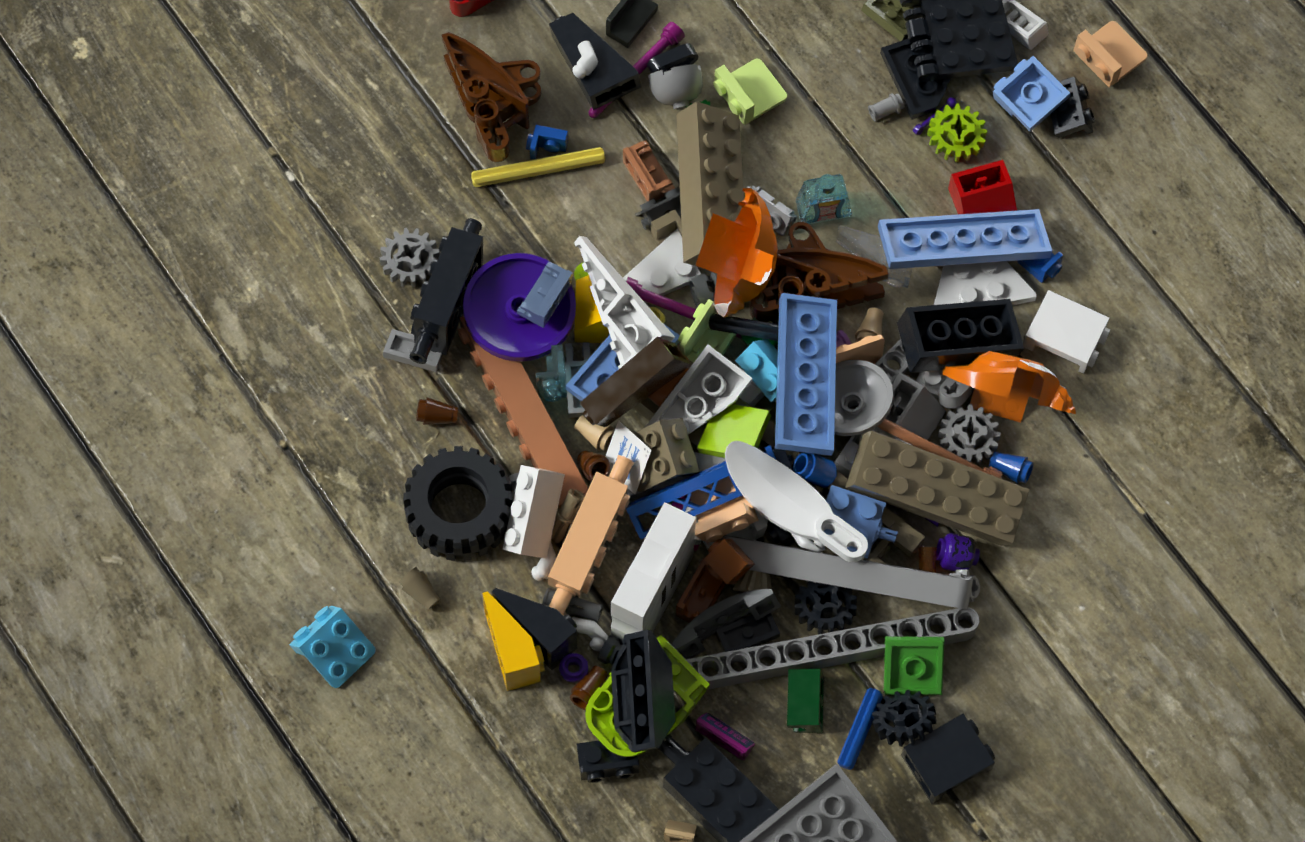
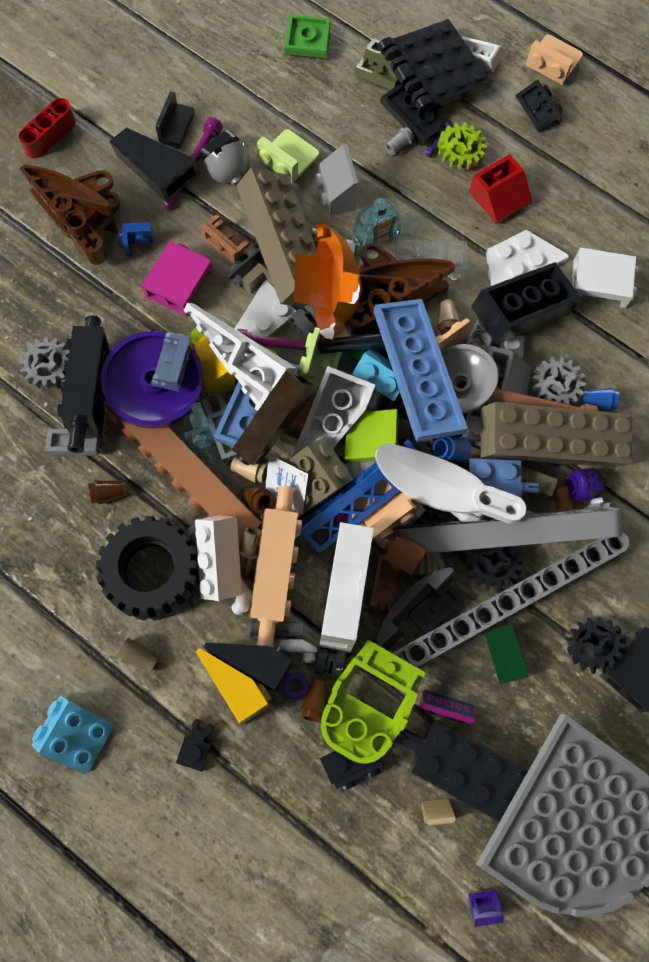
camera: 20 degrees left, 5 degrees up
light yellow axle [471,147,605,187] -> none
white arm [573,41,598,79] -> none
black wedge [611,629,676,753] -> none
blue axle [837,688,883,770] -> none
medium blue plate [878,209,1052,269] -> none
bright green plate [883,636,945,695] -> none
light grey beam [938,377,975,408] -> none
orange animal [942,351,1076,423] -> none
light blue plate [993,56,1070,132] -> none
blue bracket [1017,251,1063,283] -> none
none -> dark pink panel [141,241,213,316]
none -> black plate [176,719,214,772]
none -> light grey slope [316,144,359,215]

